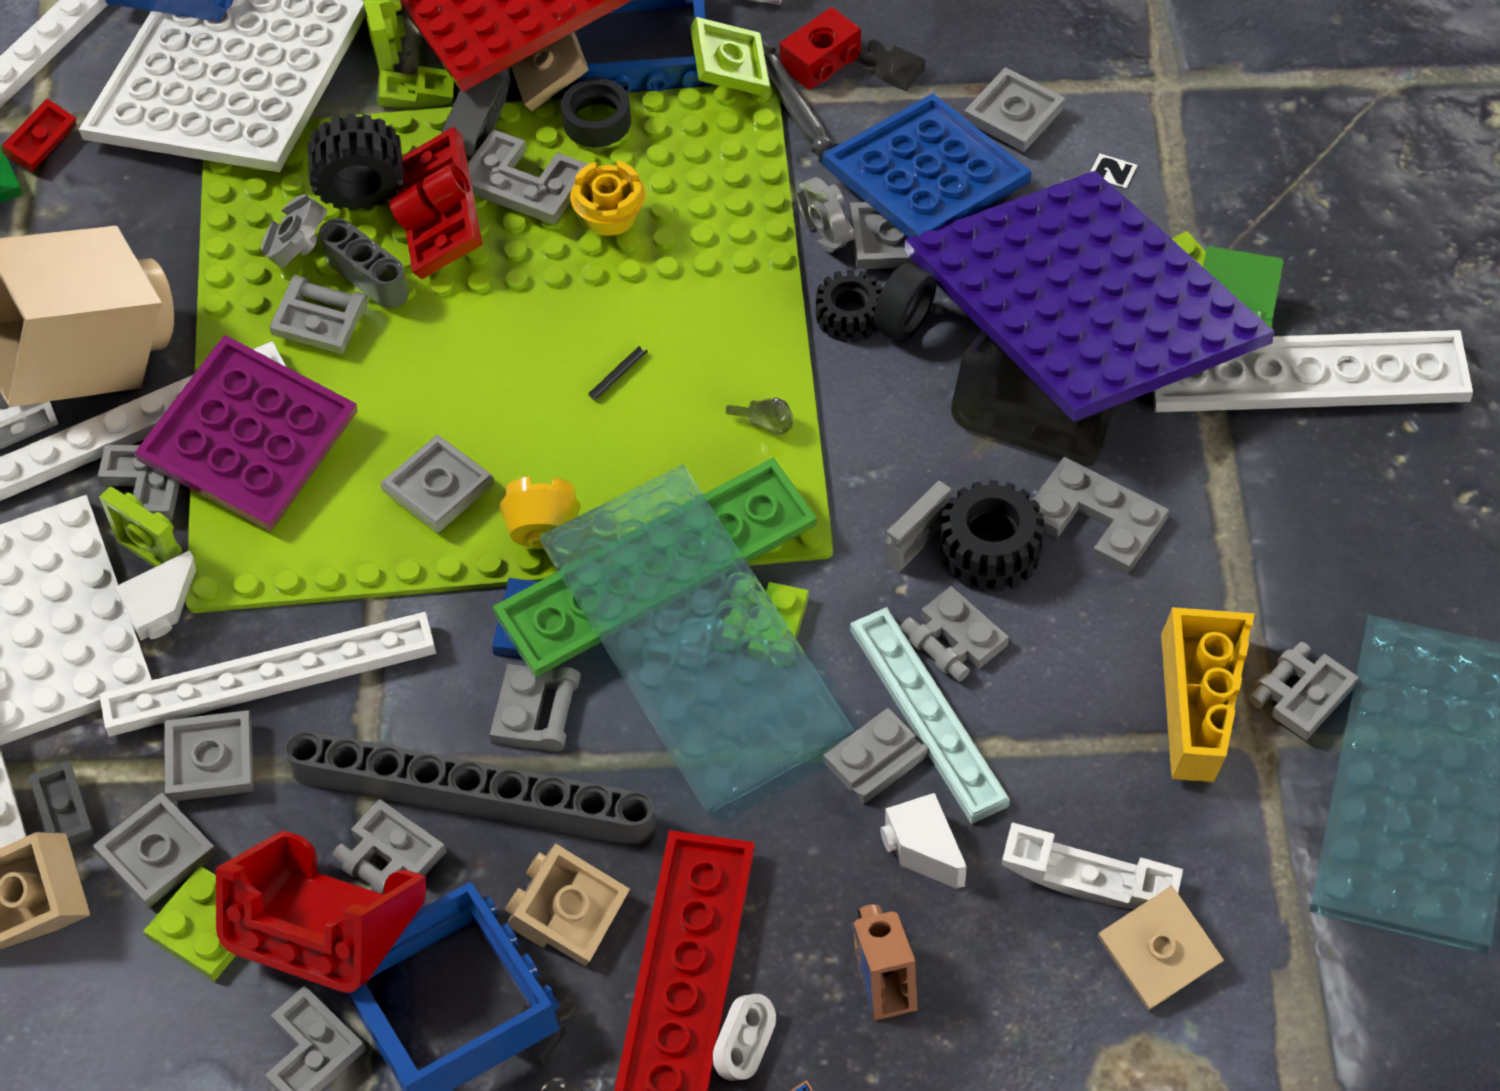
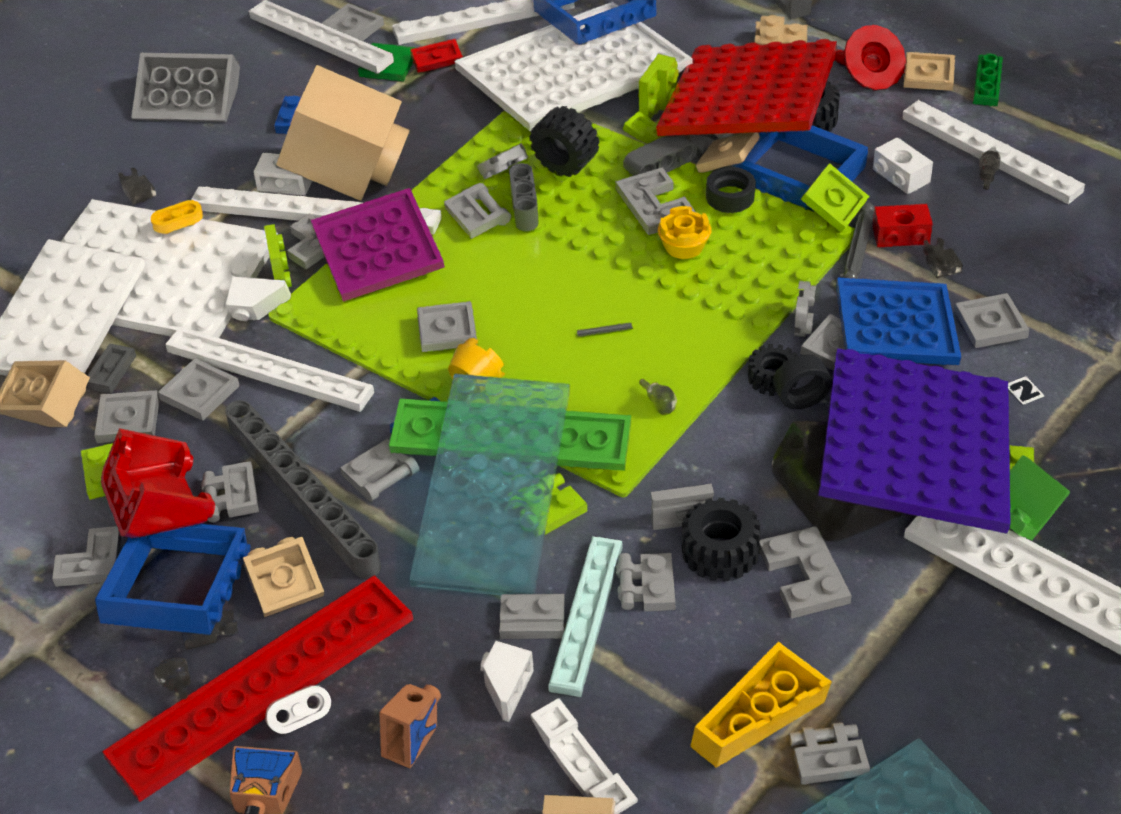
camera: 40 degrees right, 10 degrees down
red plate [389,127,483,280] -> none

